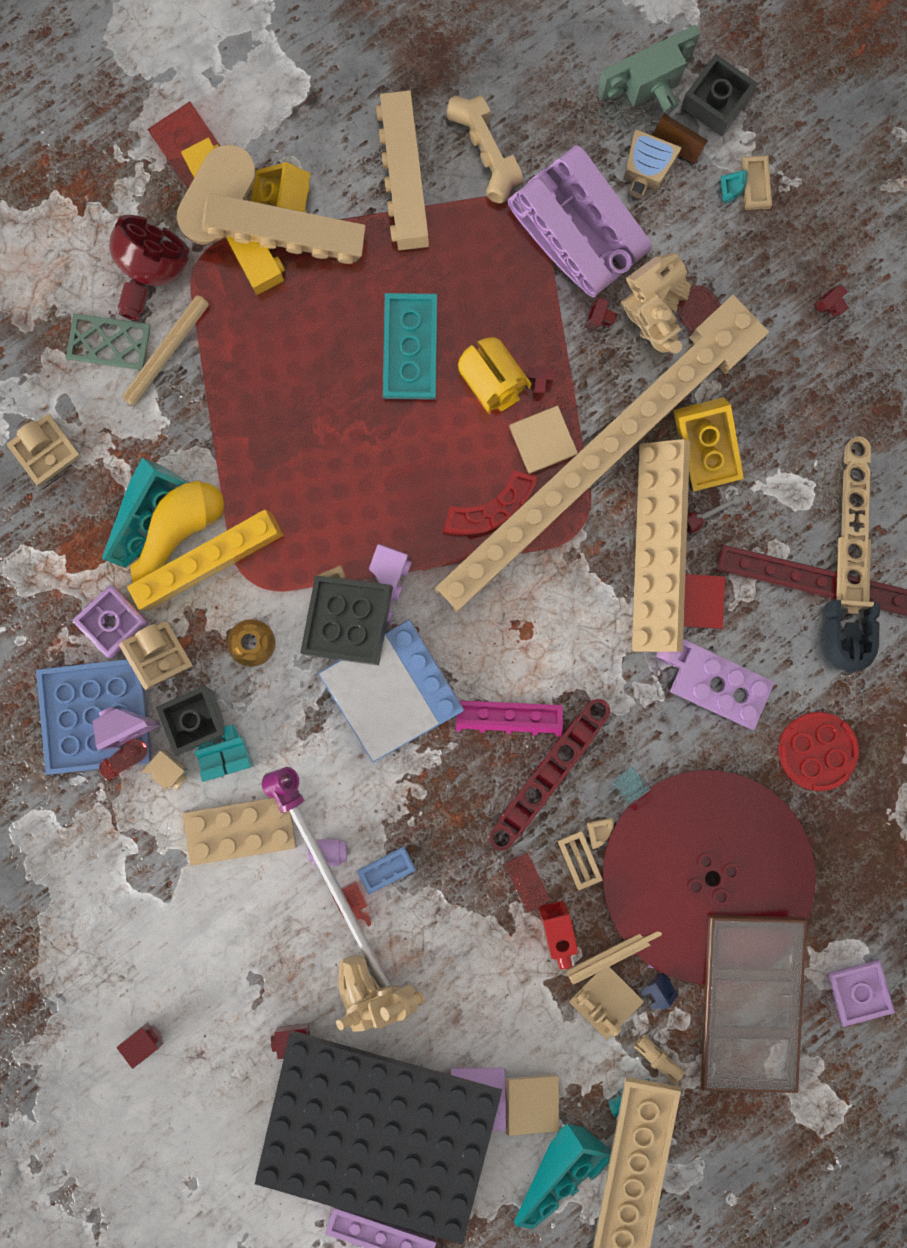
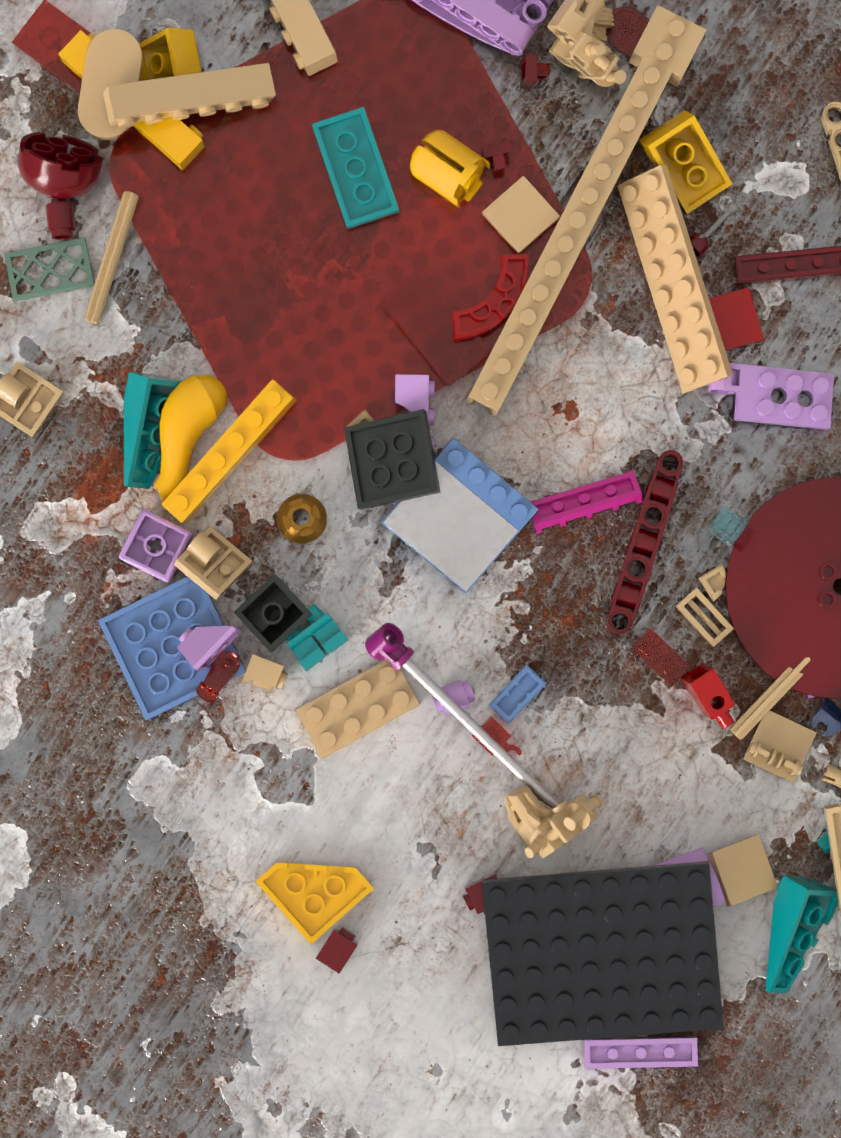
camera: 20 degrees left, 0 degrees up
none -> yellow plate [255,862,374,945]

